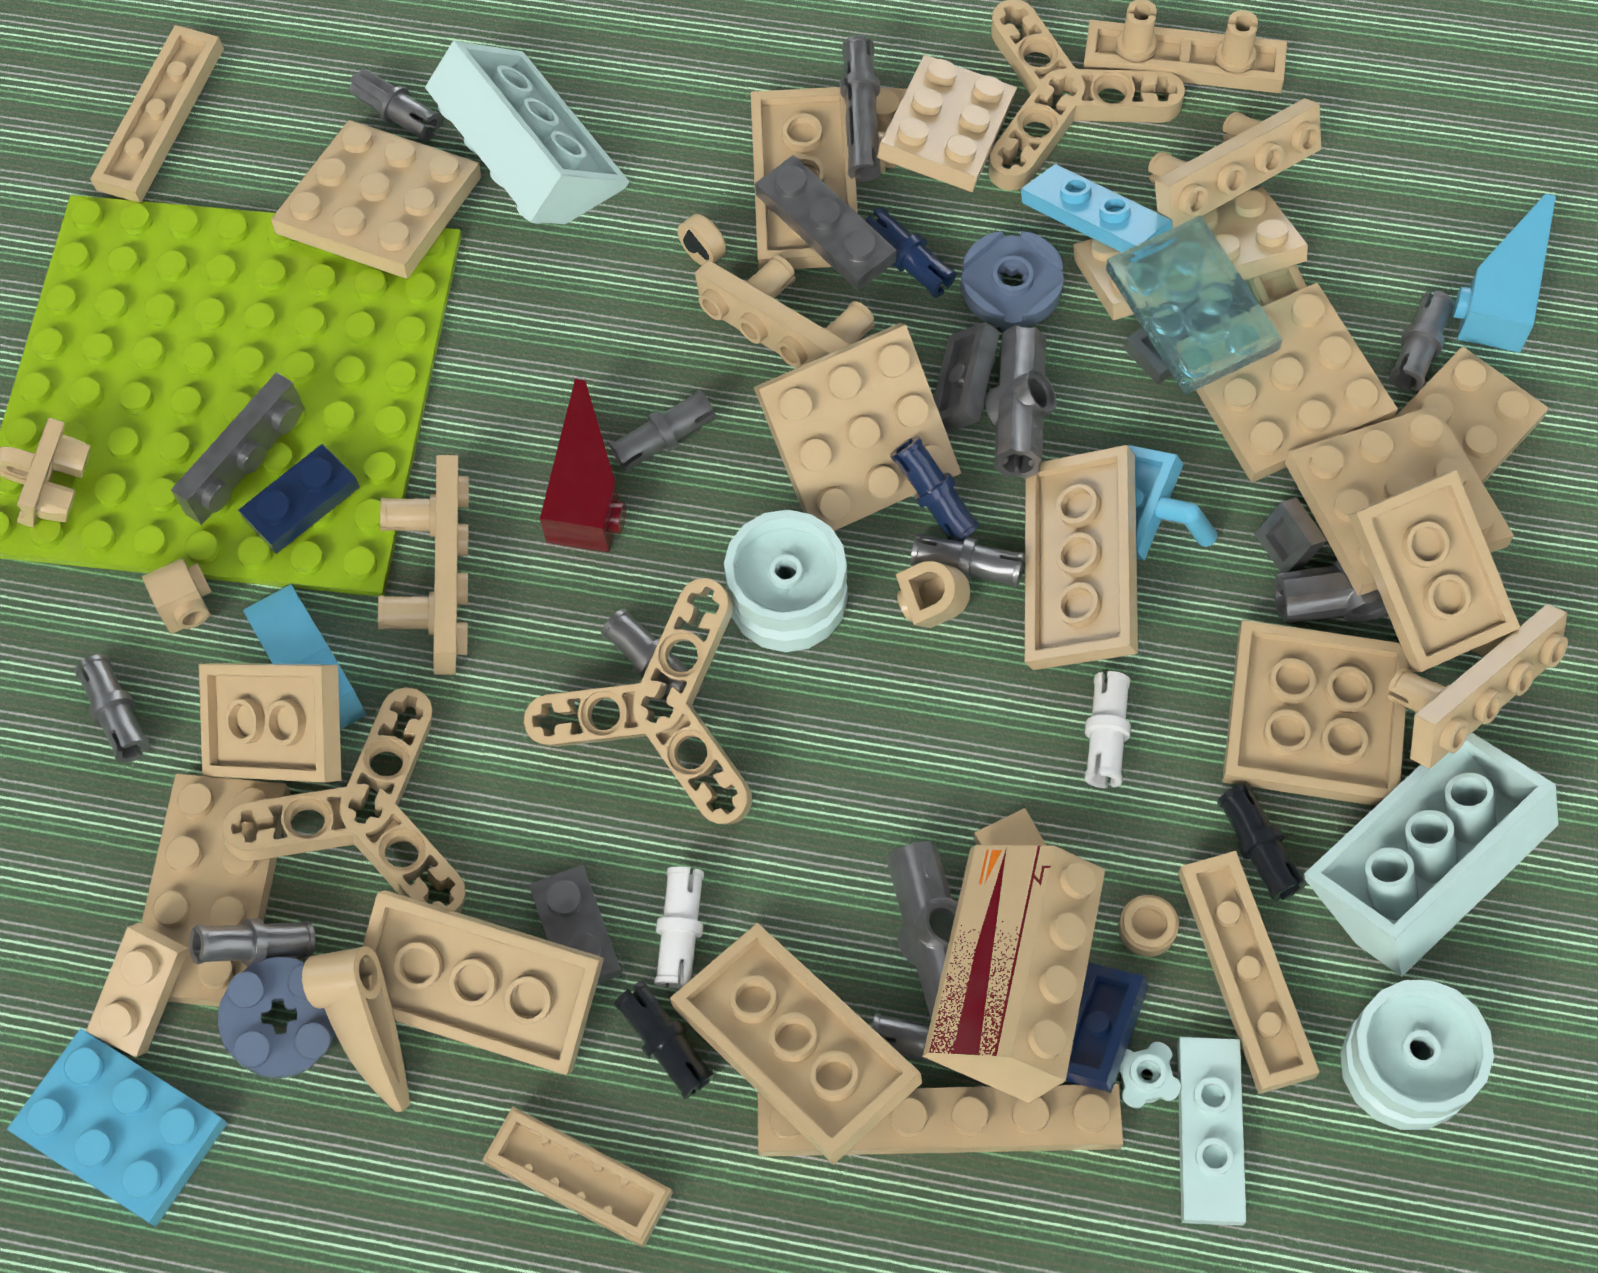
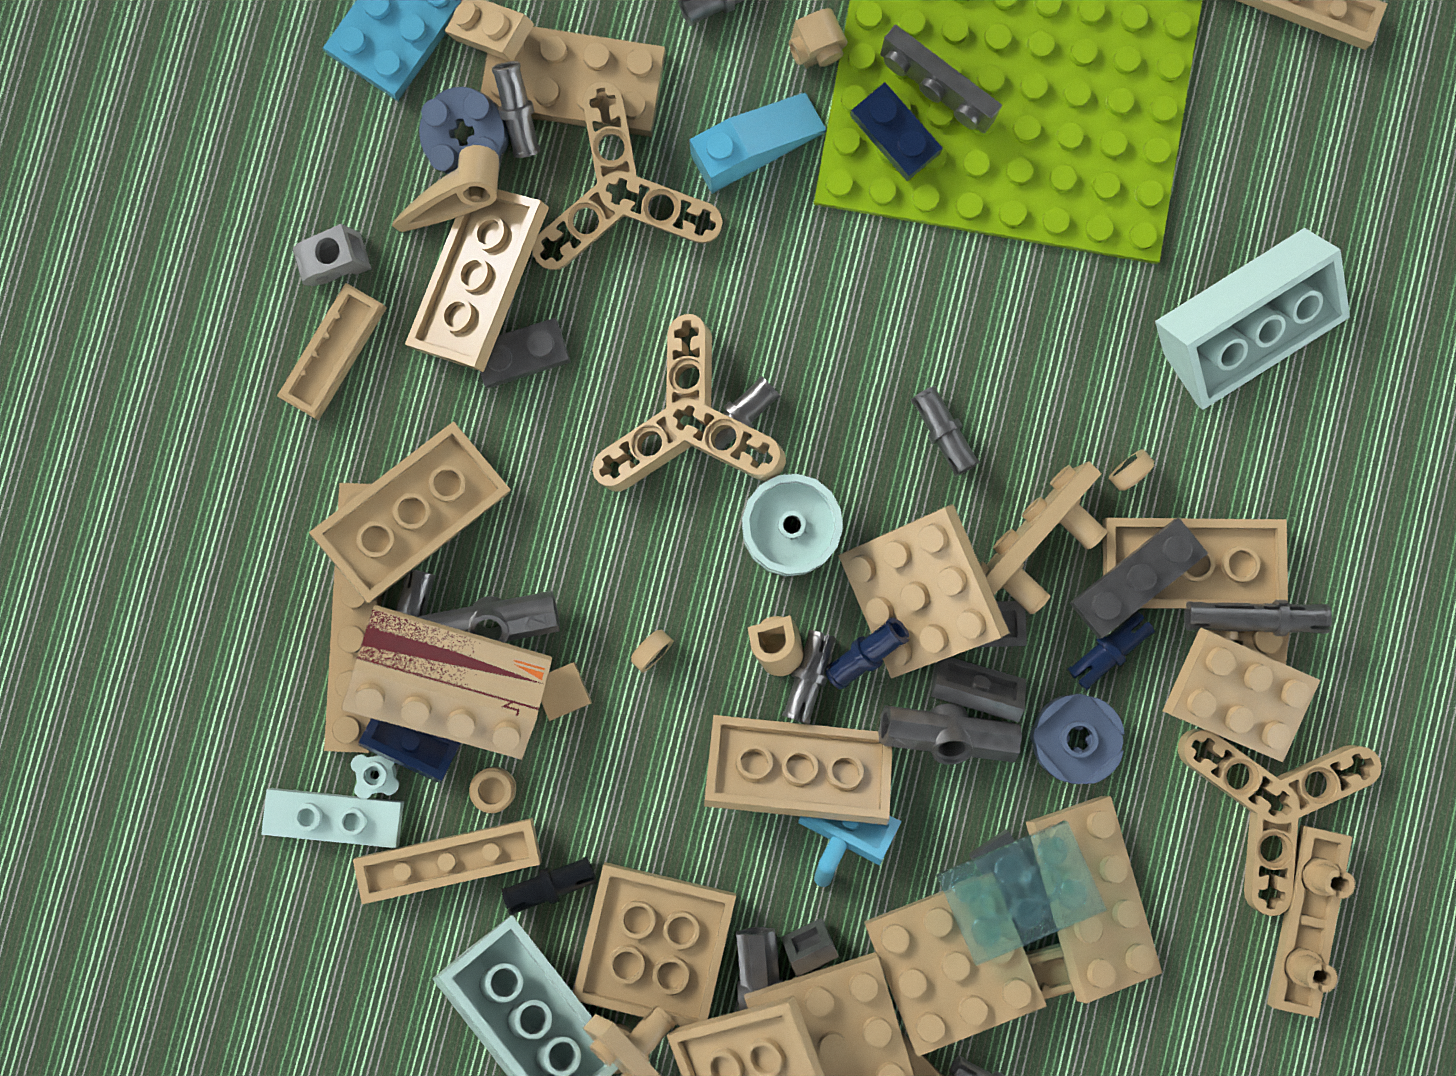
camera: 95 degrees right, 20 degrees up
tan plate [199,663,341,783] -> none
tan plate [271,120,481,279] -> none
flat silver axle [349,69,442,142] -> none
tan plate [378,455,469,675] -> none
dark red slope [540,378,626,552] -> none
black pin [614,981,715,1099] -> none
white pin [654,866,704,989] -> none
medium azure plate [1021,164,1172,261] -> none
white pin [1085,671,1131,788] -> none
tan plate [1148,98,1321,232] -> none
light aqua wheel [1340,980,1494,1130] -> none
none -> light grey leg [292,224,372,286]
none -> tan tile [631,630,674,673]

